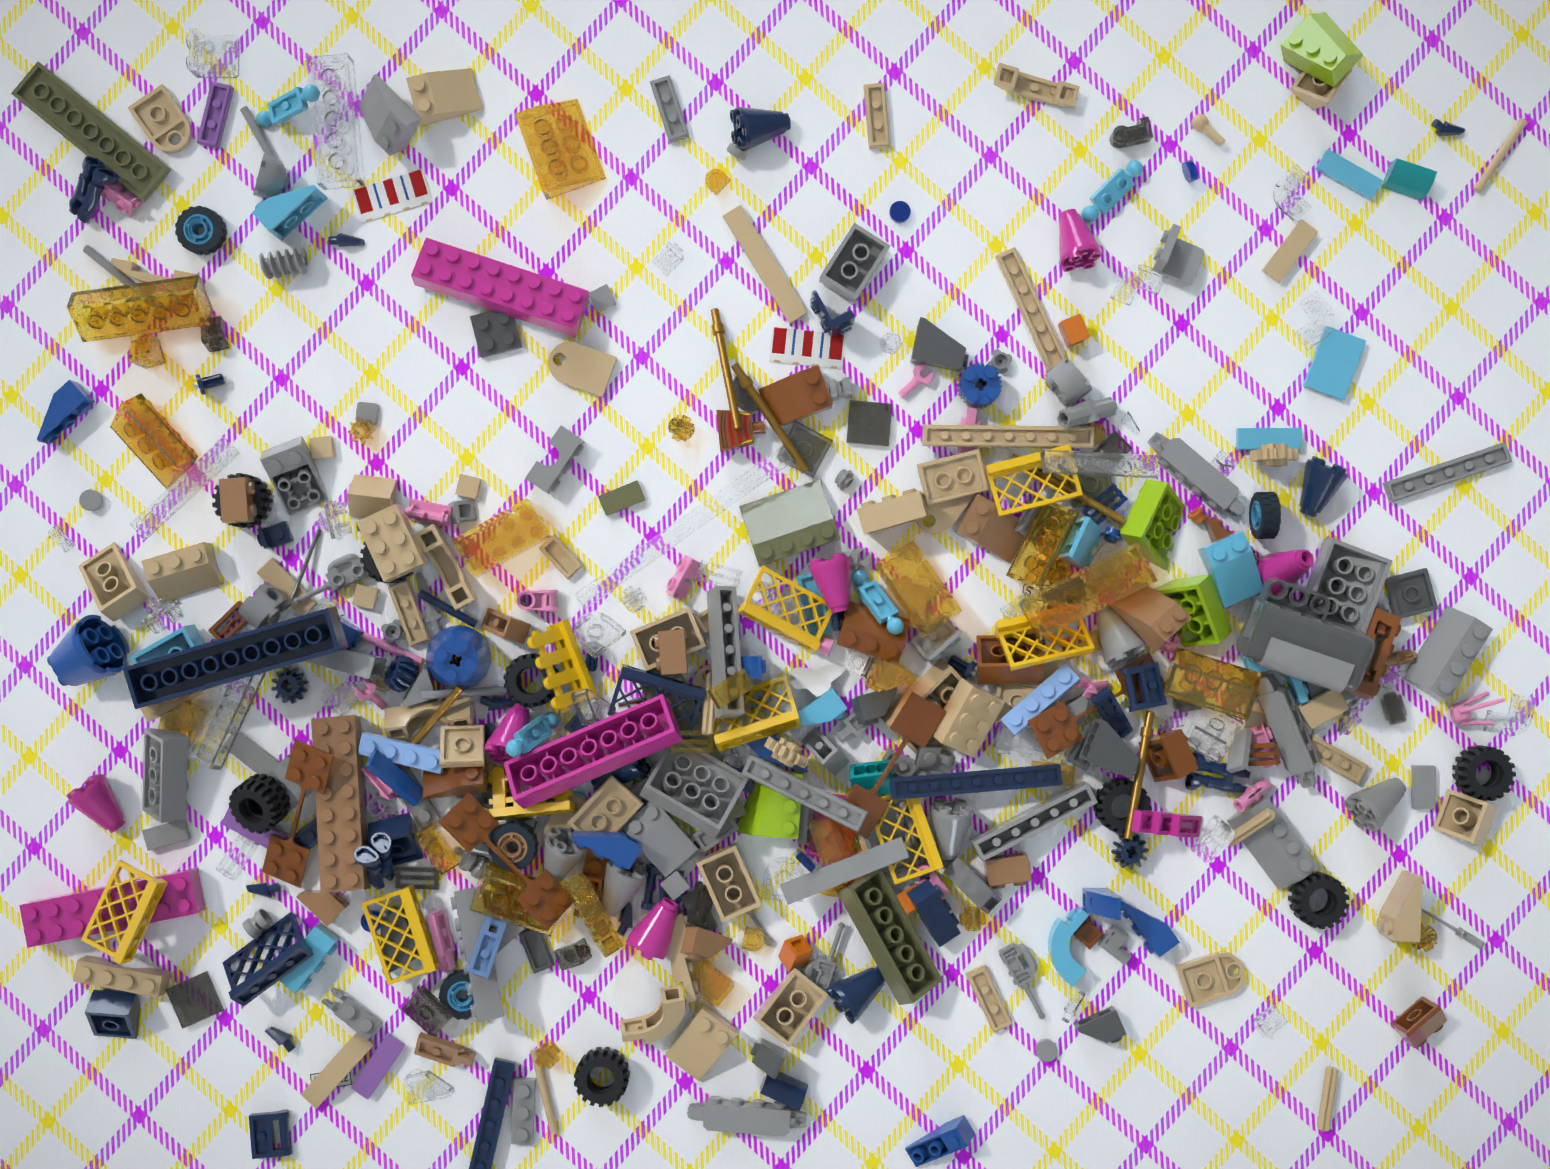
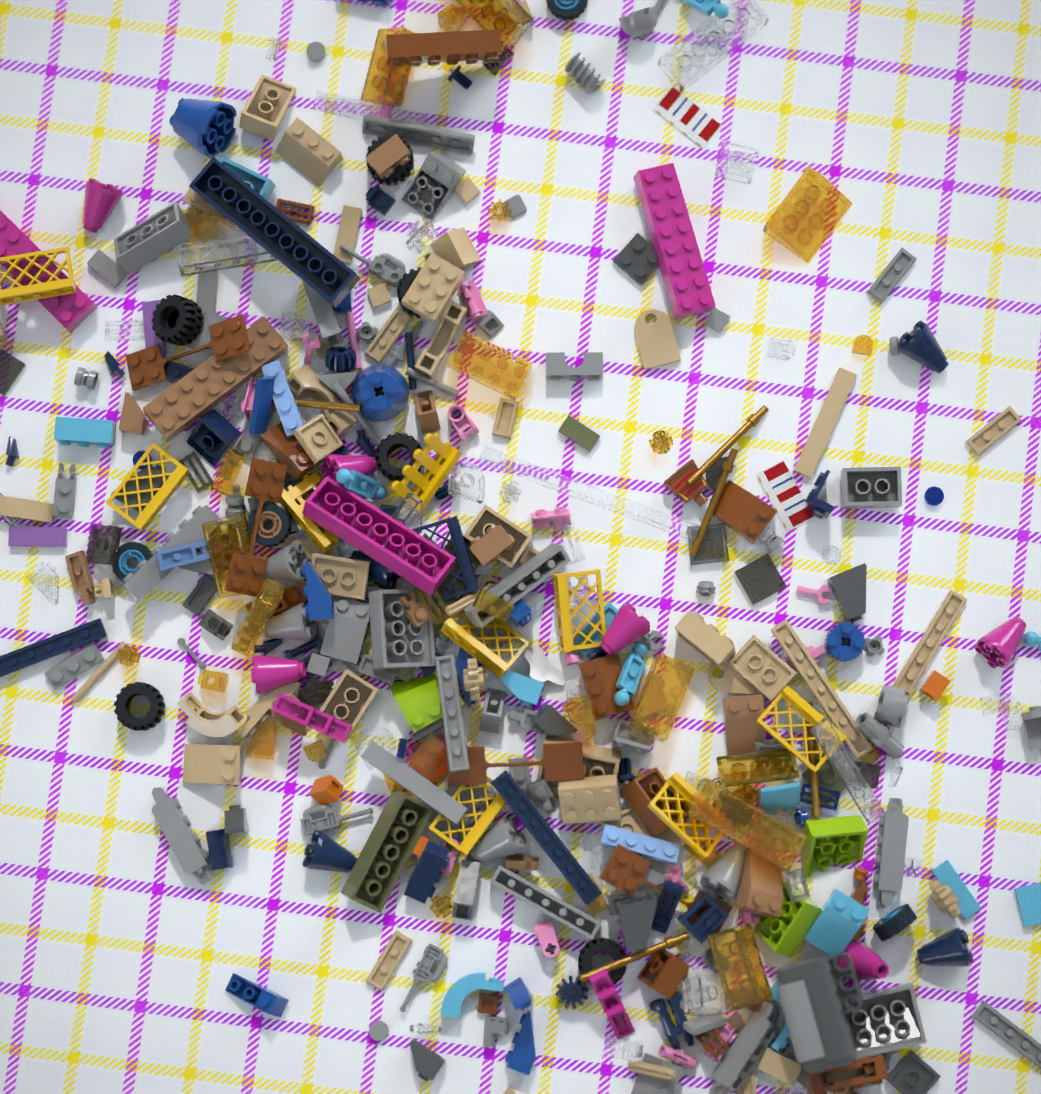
camera: 60 degrees right, 5 degrees down
clear hips [140,596,184,634] -> none
dark blue fence [222,911,314,1006] -> none
light grey brick [238,582,291,629] -> none
medium azure slope [252,185,328,241] -> none
dark blue gear [271,668,309,704] -> none
dark grey axle [289,529,321,601] -> none
dark blue bar [328,233,365,247] -> none
dark blue piece [354,832,395,890] -> none
light grey slope [359,74,422,156] -> none
tan slope [406,68,483,126] -> none
bright pink hinge [426,909,456,972] -> none
tan tile [455,474,482,500] -> none
slope [739,479,841,567] -> none
tan slope [753,968,828,1047] -> none
teal brick [850,759,895,795] -> none
medium nougat brick [983,852,1032,889] -> none
none -> tan tile [93,578,115,600]
none -> light grey hinge [177,638,207,670]
none -> clear yellow brick [198,669,229,693]
none -> dark pink slope [271,692,352,743]
none -> light grey tile [362,114,475,154]
none -> dark orange brick [384,29,502,68]
none -> medium nougat plate [399,591,432,628]
none -> light grey bar [405,367,460,398]
none -> medium nougat plate [505,854,539,871]
none -> bright pink piece [533,919,560,958]
none -> clear slope [714,140,759,185]
none -> clear slope [783,868,810,903]

